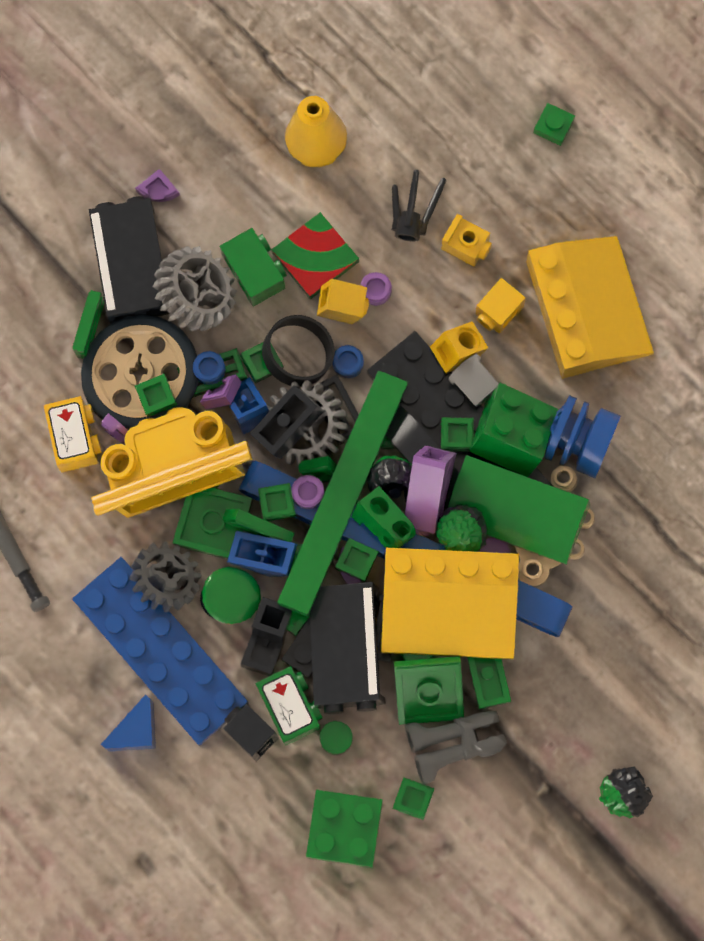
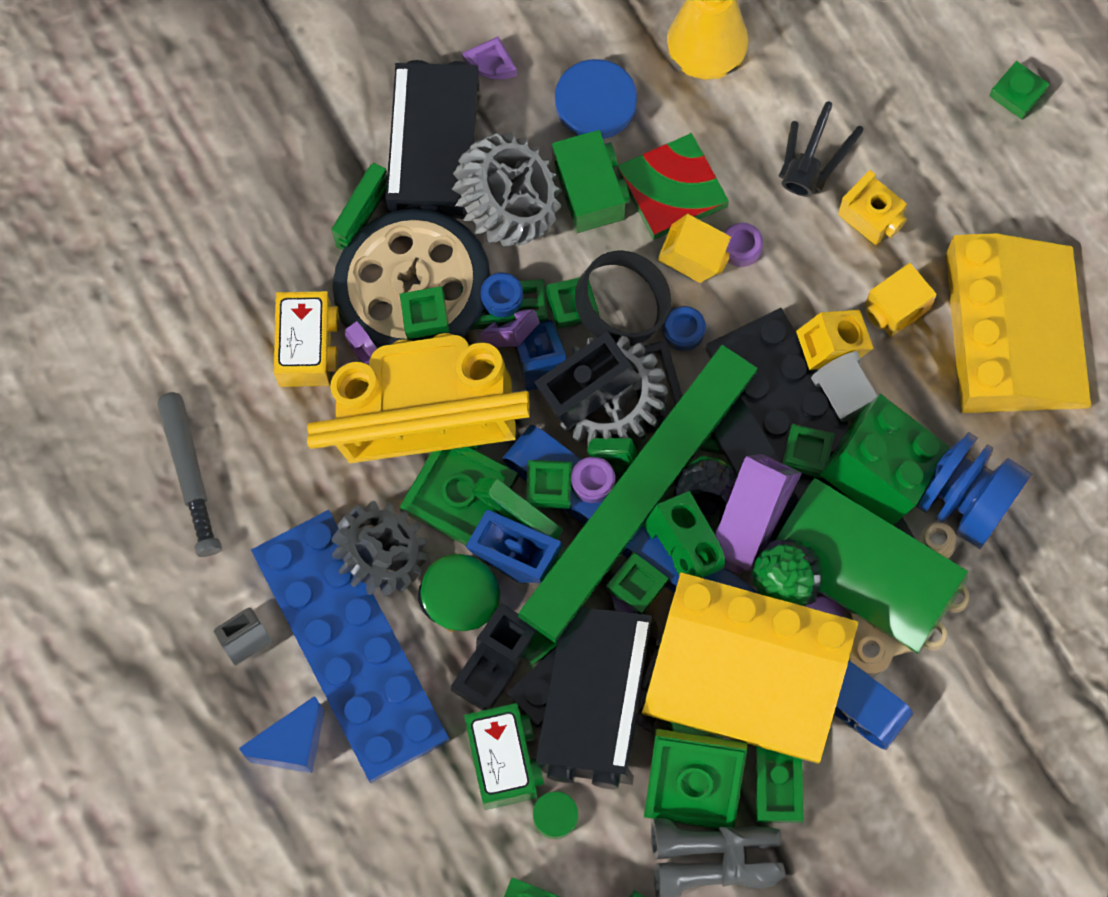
camera: 10 degrees right, 5 degrees down
black brick [223,704,279,762] -> none
none -> dark grey brick [213,607,273,666]
none -> blue tile [555,59,637,139]

